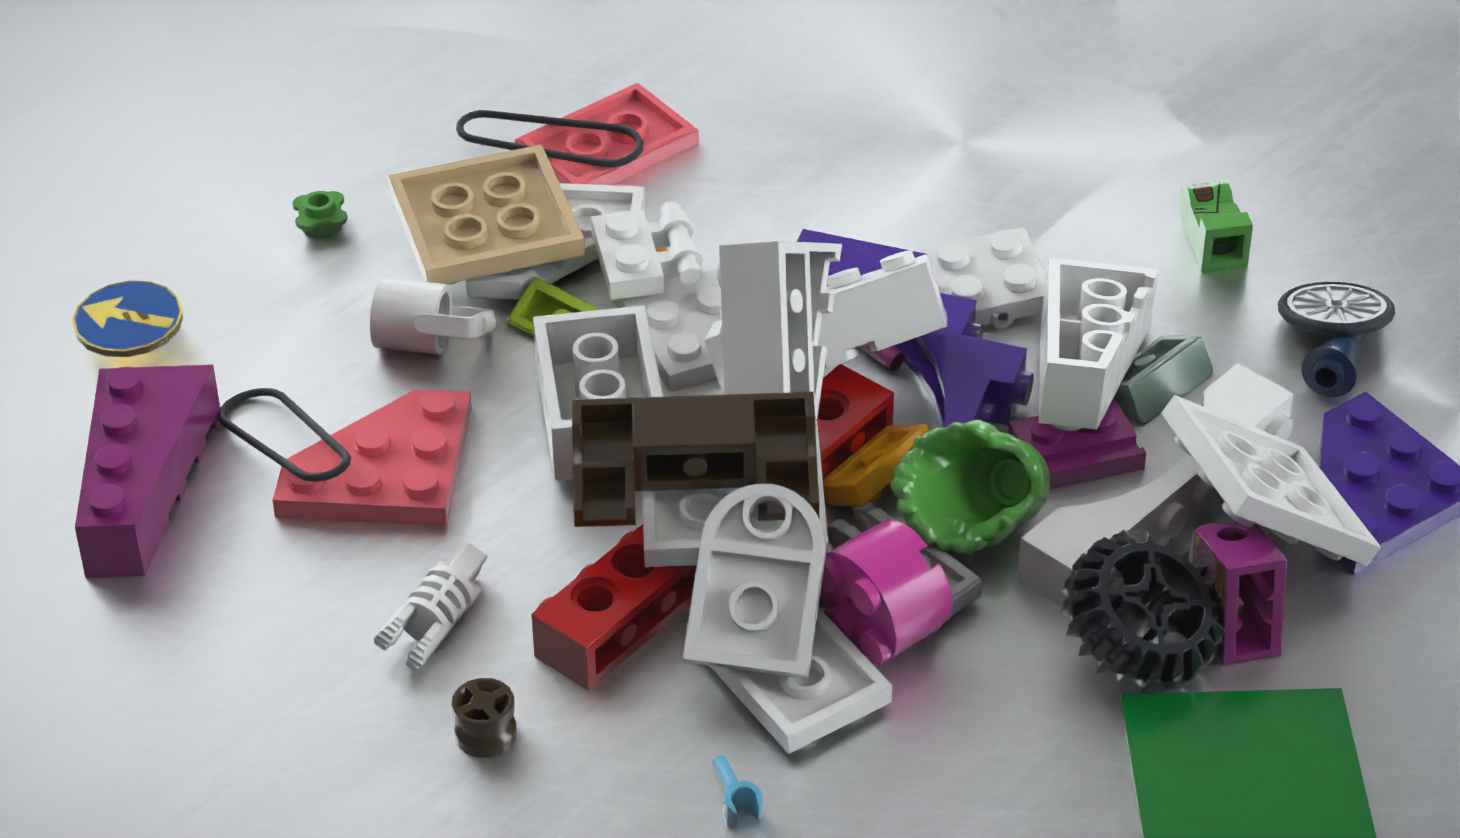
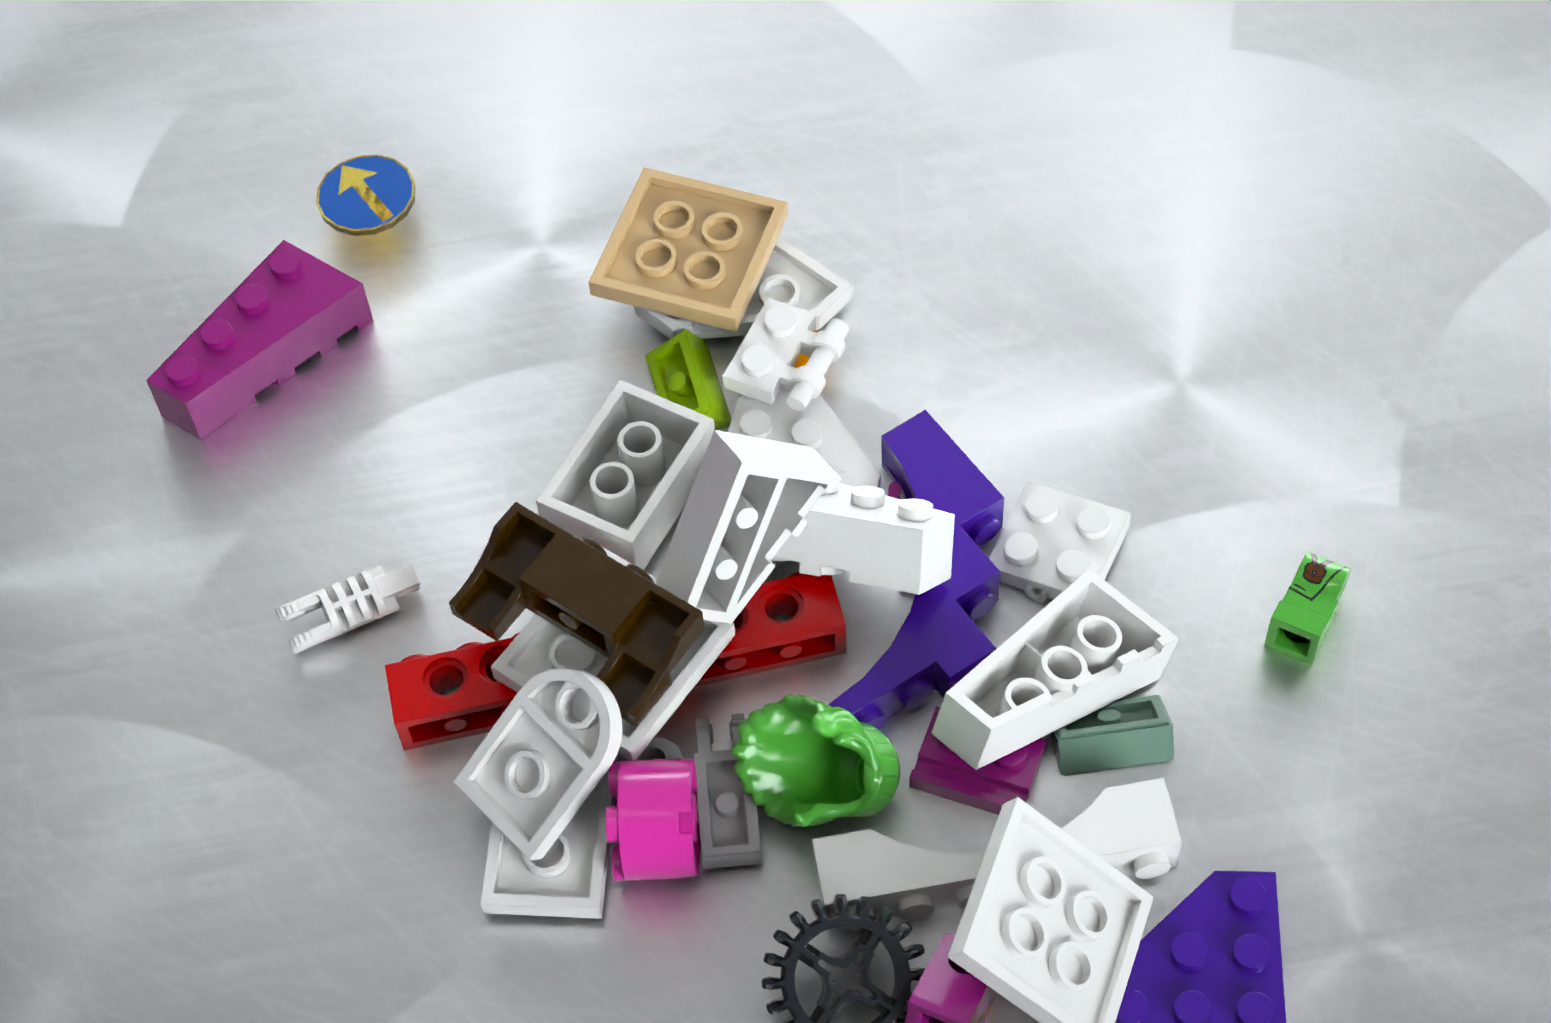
camera: 40 degrees right, 15 degrees up
black piece [217,388,351,482] -> none
coral plate [272,389,472,525] -> none
bright green plate [292,191,348,238] -> none
white piece [370,277,496,355] -> none
dark brown wheel [451,678,517,758] -> none
black piece [456,110,644,167] -> none
coral tile [514,83,699,185] -> none
medium azure hand [712,755,763,827] -> none
light orange plate [823,424,930,509] -> none
light grey wheel [1278,282,1396,336] -> none
dark blue cone [1301,334,1363,397] -> none

